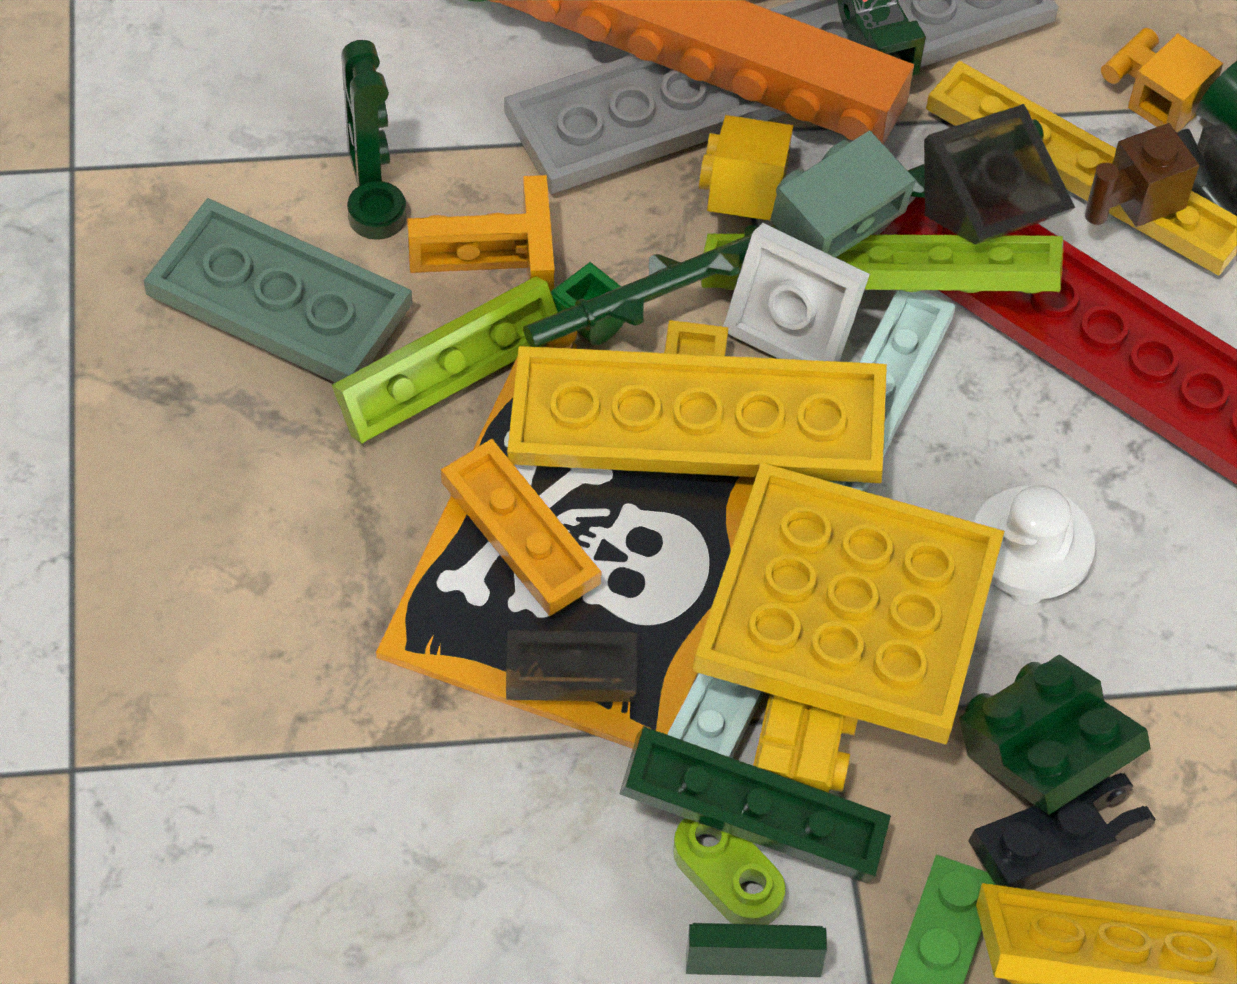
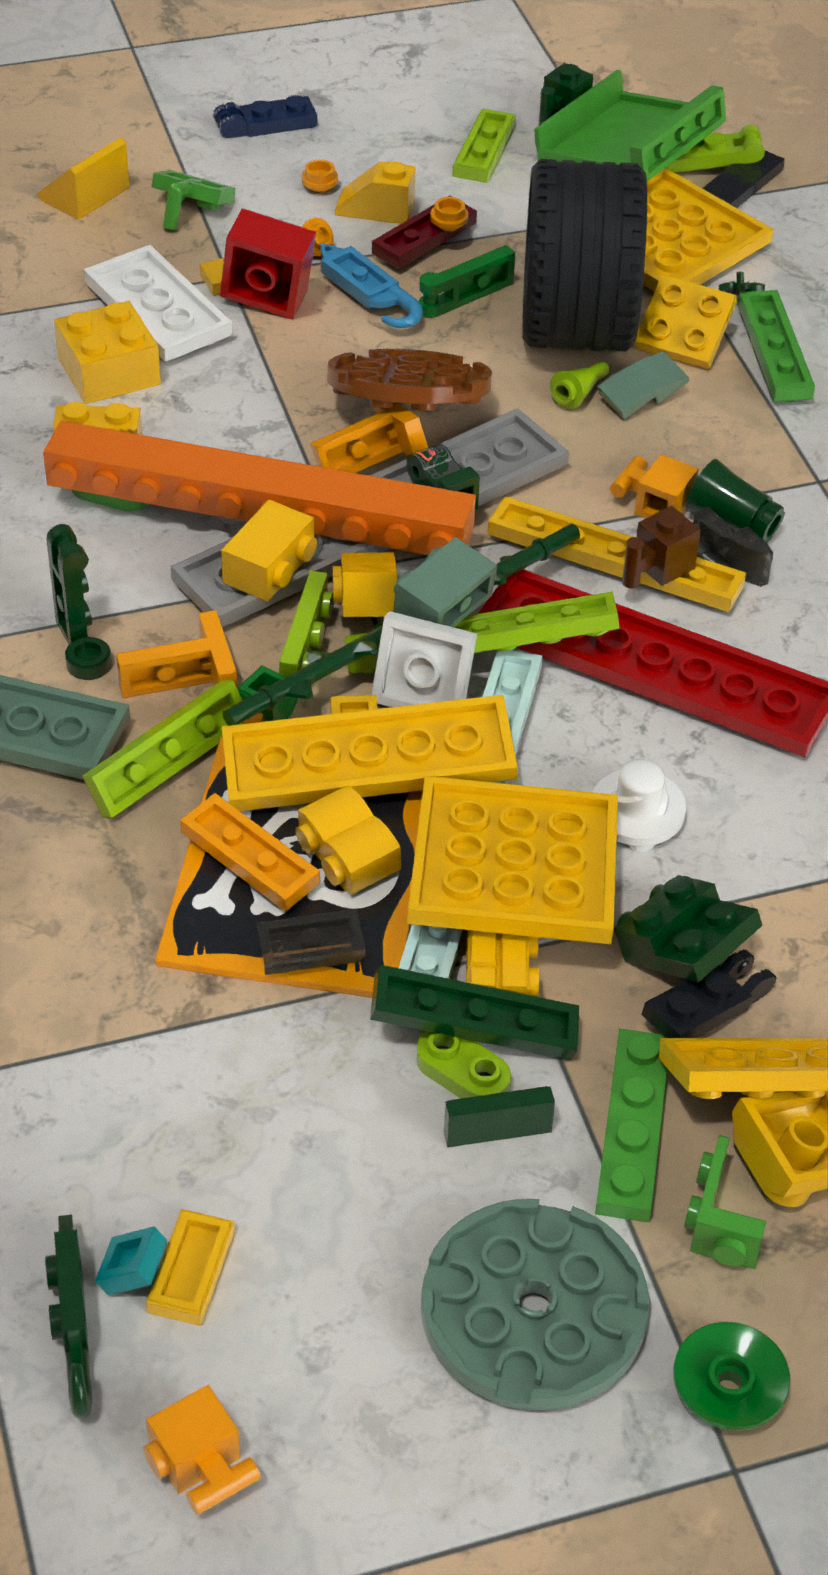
camera: 10 degrees left, 10 degrees down
clear smoke slope [924,104,1076,245] -> none
none -> yellow brick [221,499,317,602]
none -> lime plate [279,570,334,677]
none -> yellow brick [295,785,401,895]

